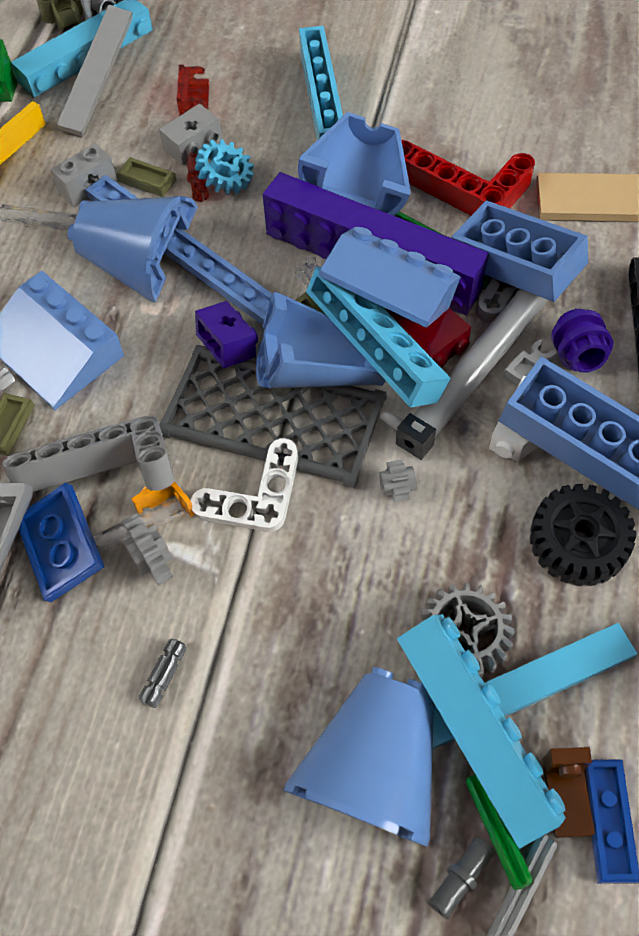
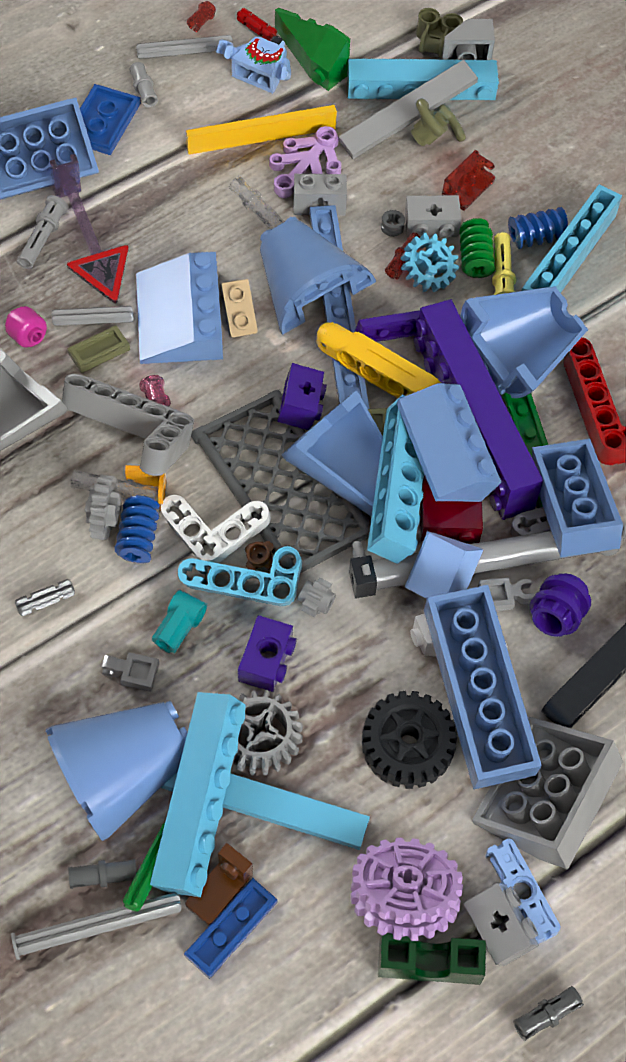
camera: 35 degrees right, 0 degrees up
blue tile [18,482,105,602] -> none
olive tile [116,157,176,197] -> none
none -> flat silver plate [102,652,159,692]
none -> blue piece [114,495,160,564]
none -> clear pink bush [139,375,171,407]
none -> teal piece [152,590,207,653]
none -> medium azure beam [178,546,302,606]
none -> tan bracket [219,279,258,338]
none -> dark purple brick [238,615,297,692]
none -> reddish brown plate [245,541,274,571]
none -> lavender plant [269,126,341,198]
none -> yellow piece [316,322,441,398]
none -> dark purple tile [354,310,420,342]
none -> dark grey bush [381,210,405,237]
none -> light blue slope [405,531,483,599]
none -> olive piece [411,98,466,146]
none -> green piece [459,218,495,278]
none -> light yellow pin [492,232,516,295]
none -> blue piece [508,207,568,249]

